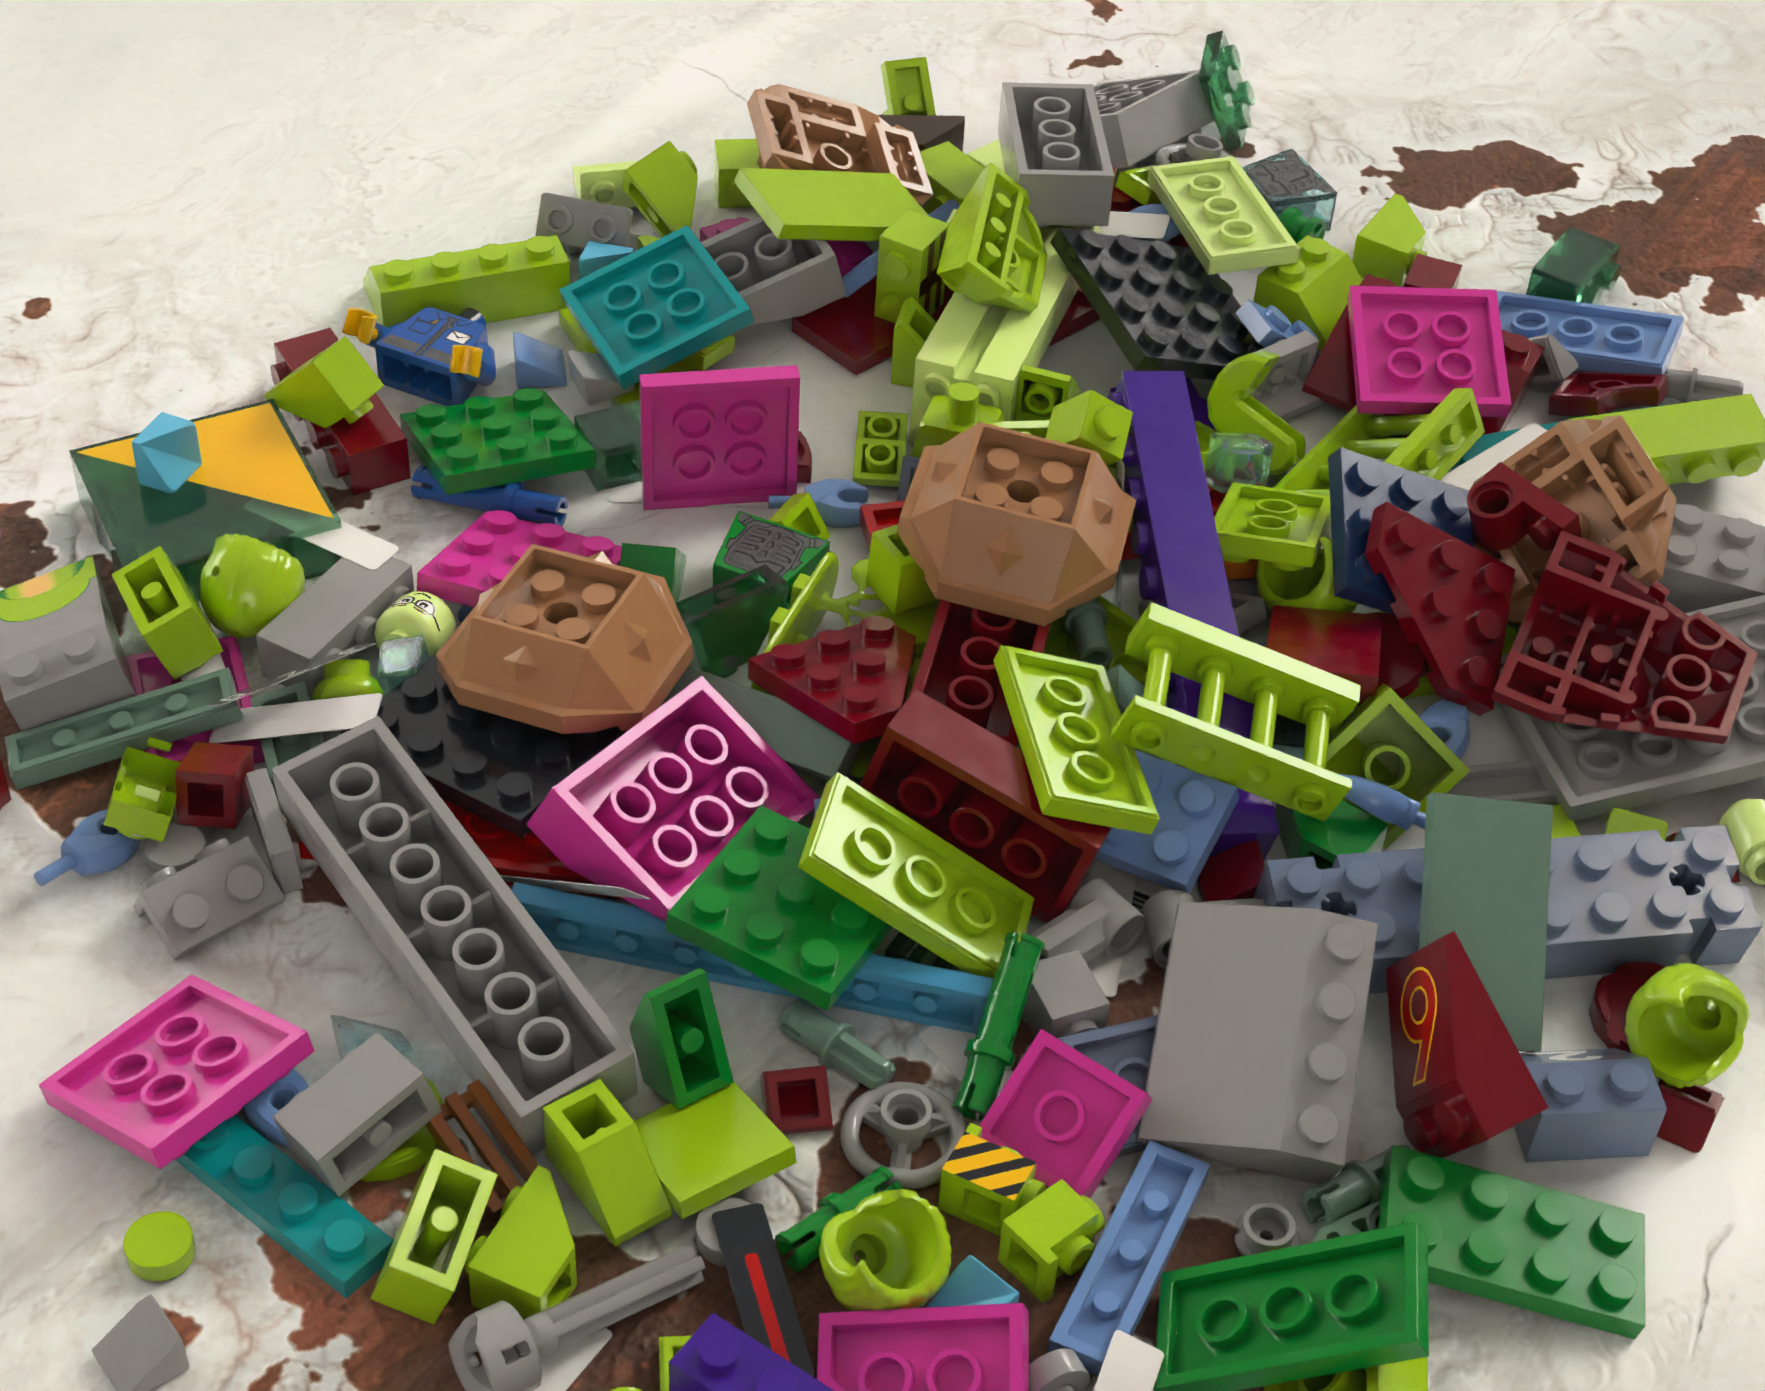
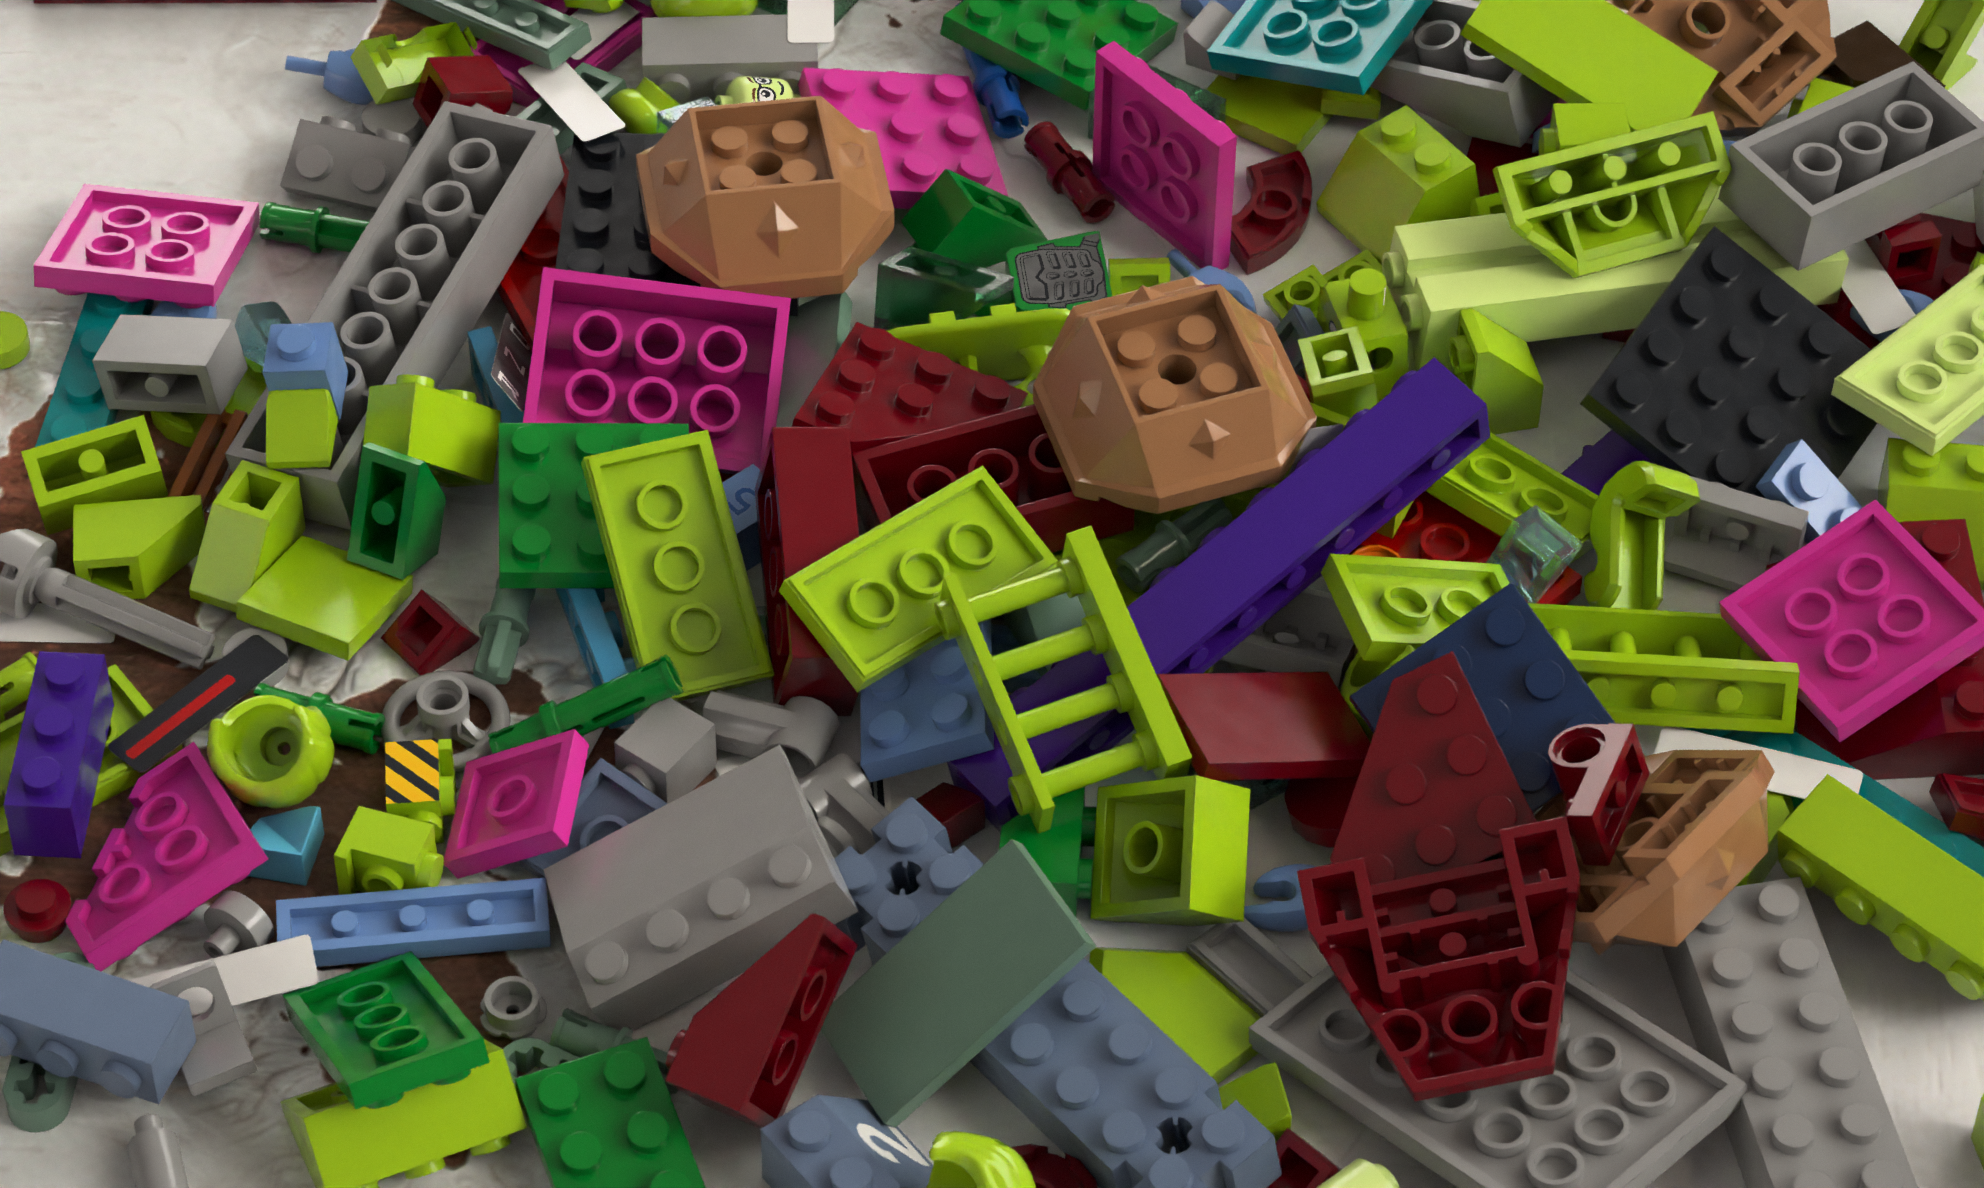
camera: 60 degrees right, 5 degrees up
dark grey sticker [206,643,376,706] -> none
lime brick [1046,390,1133,466] -> none
medium blue hand [1338,773,1426,831] -> none
none -> green axle [259,202,370,254]
none -> medium blue brick [262,322,348,420]
none -> lime slope [266,389,338,469]
none -> lime brick [363,374,501,488]
none -> dark red pin [1024,121,1116,224]
none -> lime slope [1316,105,1480,265]

